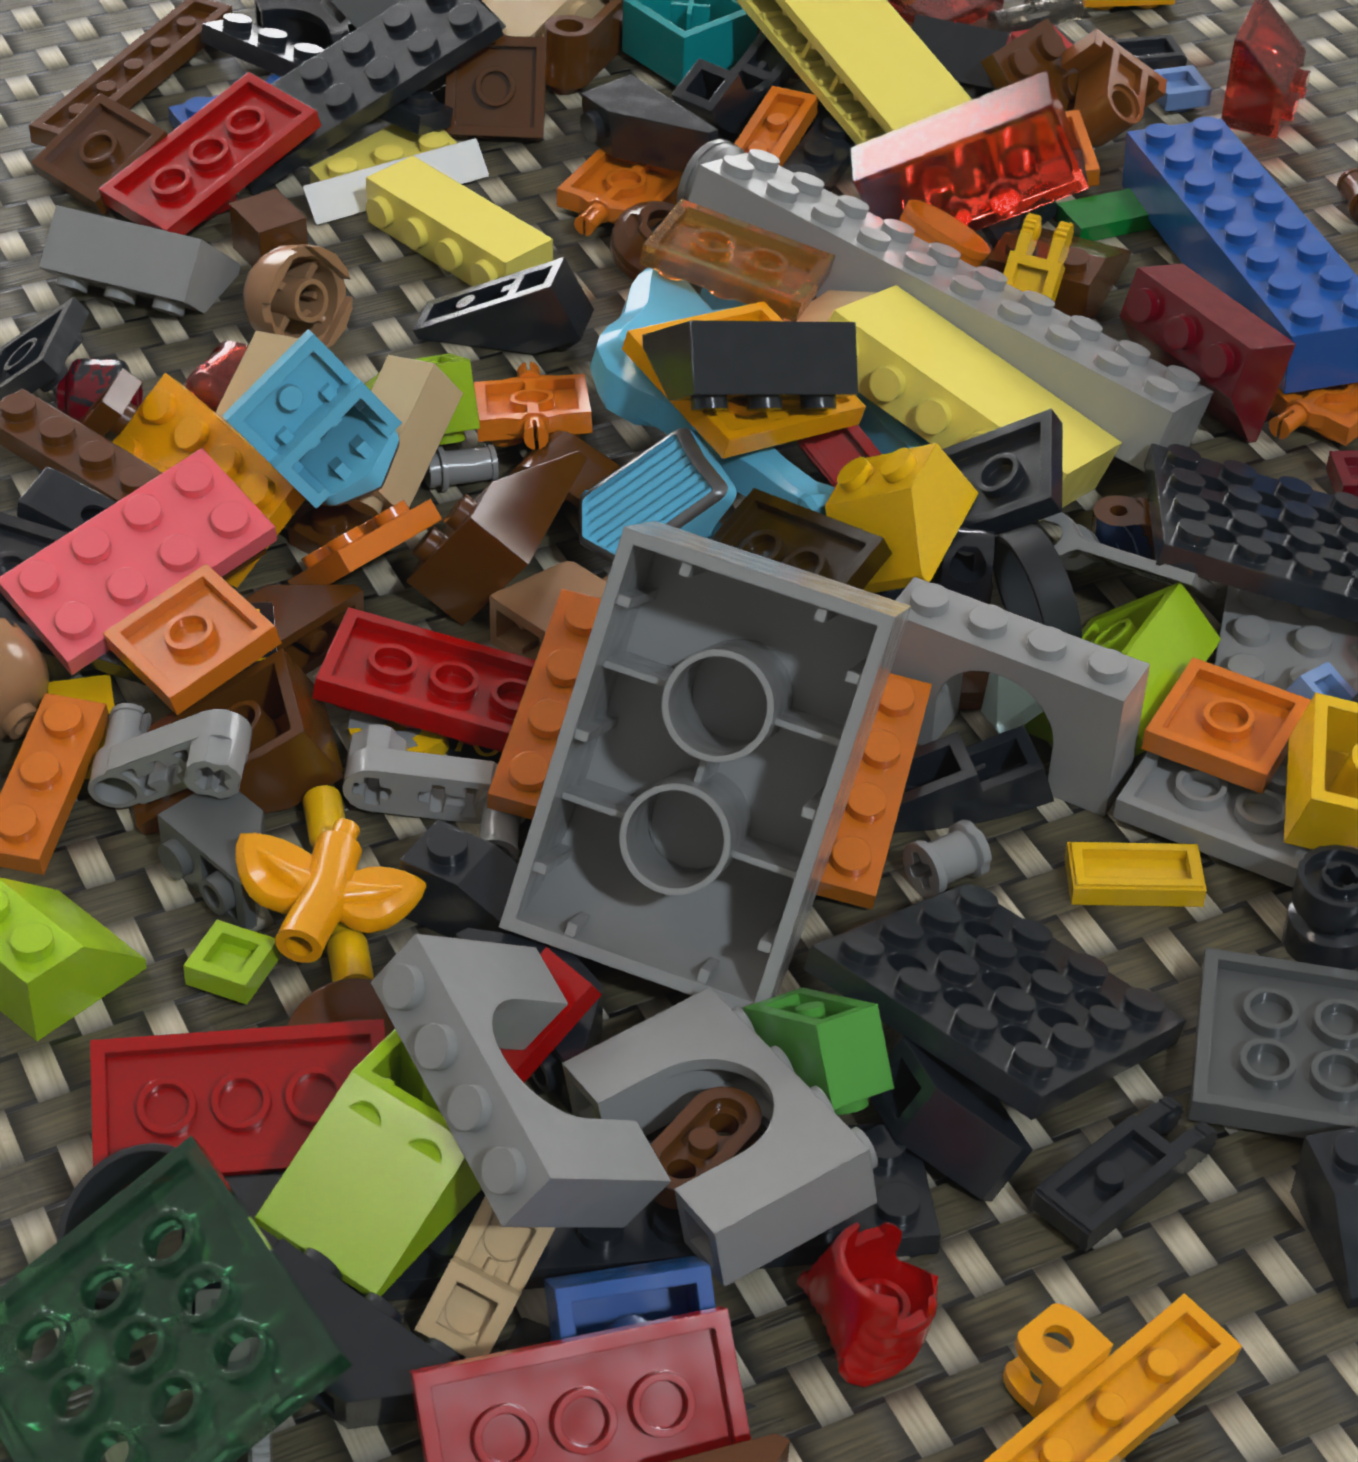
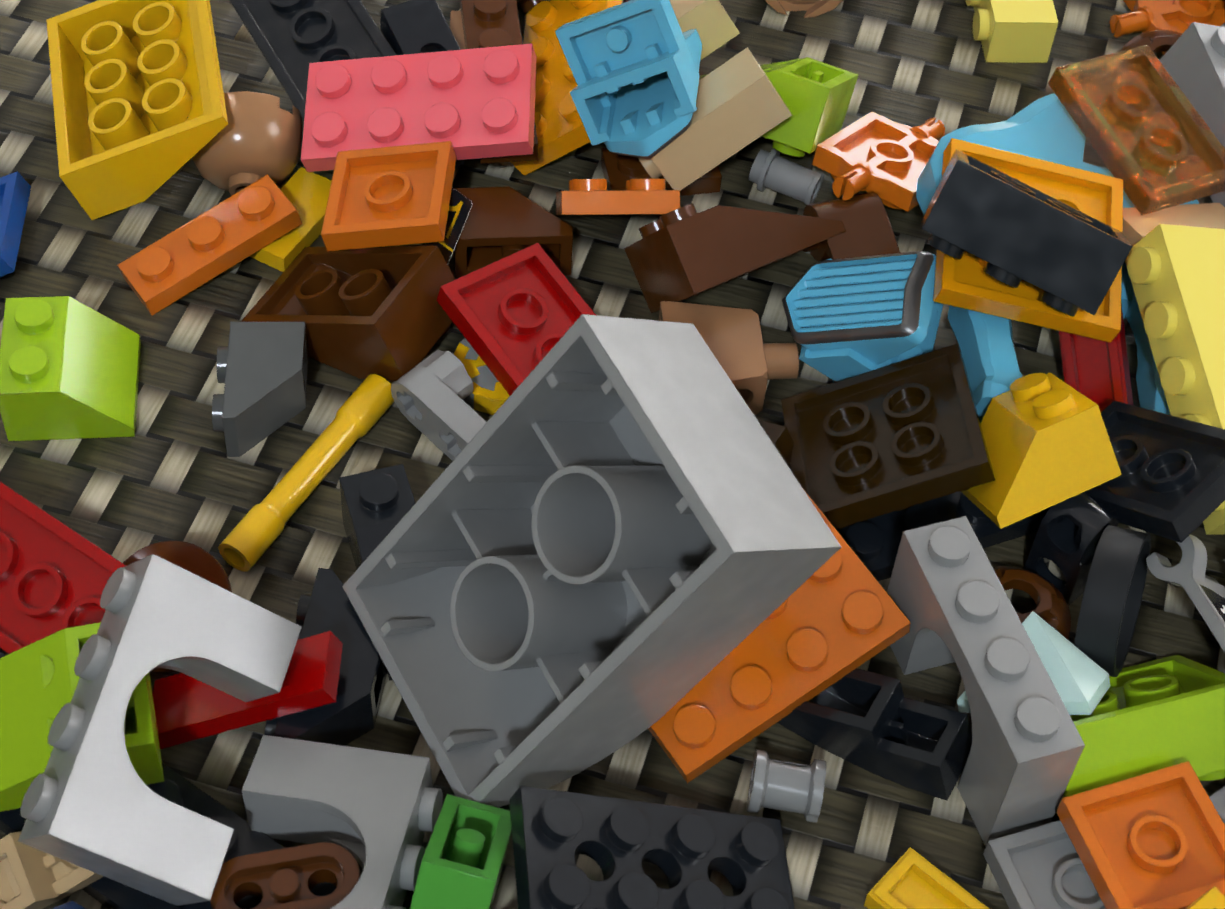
camera: 40 degrees right, 10 degrees up
light grey beam [88,703,252,808] -> none
lime plate [183,920,280,1005] -> none
light orange plant [235,818,427,963] -> none
black slope [413,257,594,354] -> none

